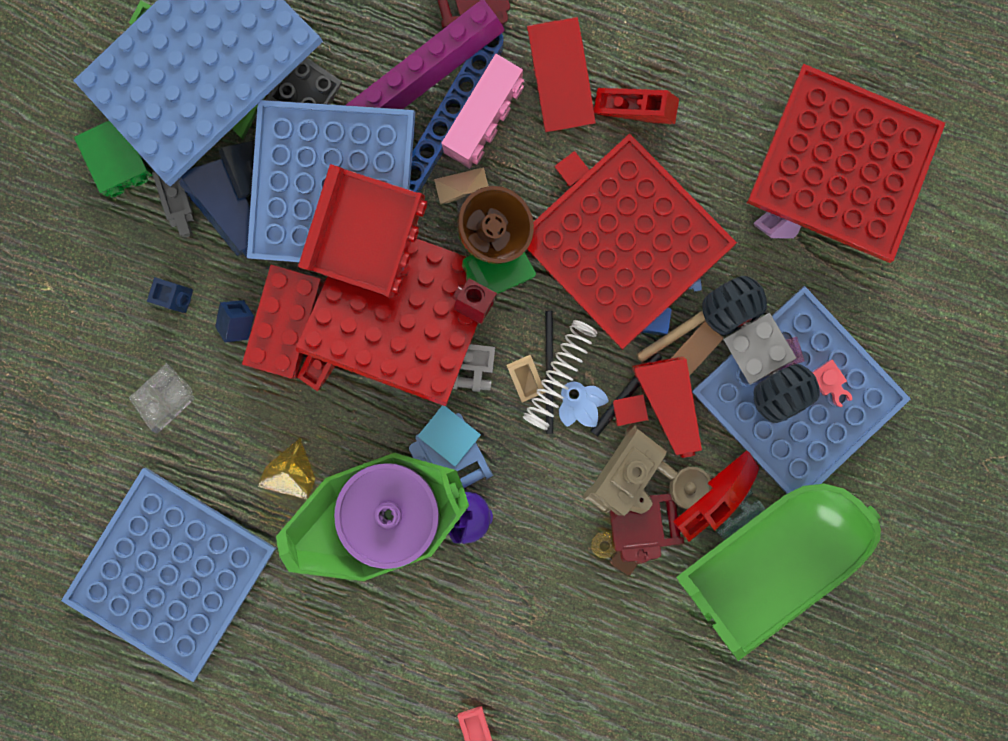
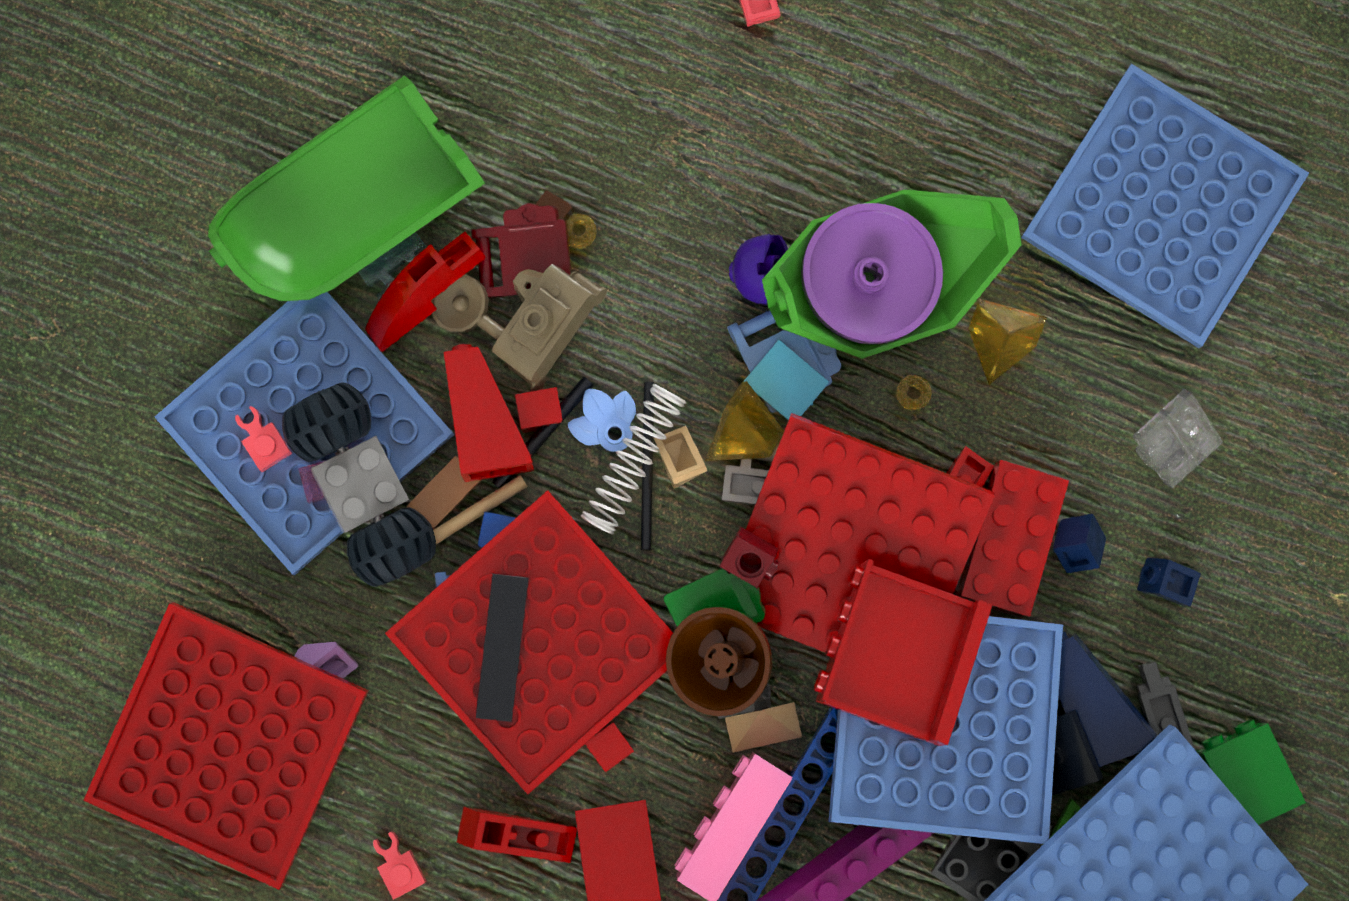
camera: 175 degrees right, 5 degrees down
none -> coral plate [373,831,427,900]
none -> black tile [476,573,529,722]
none -> clear yellow slope [705,381,784,461]
none -> clear yellow plate [896,375,932,410]

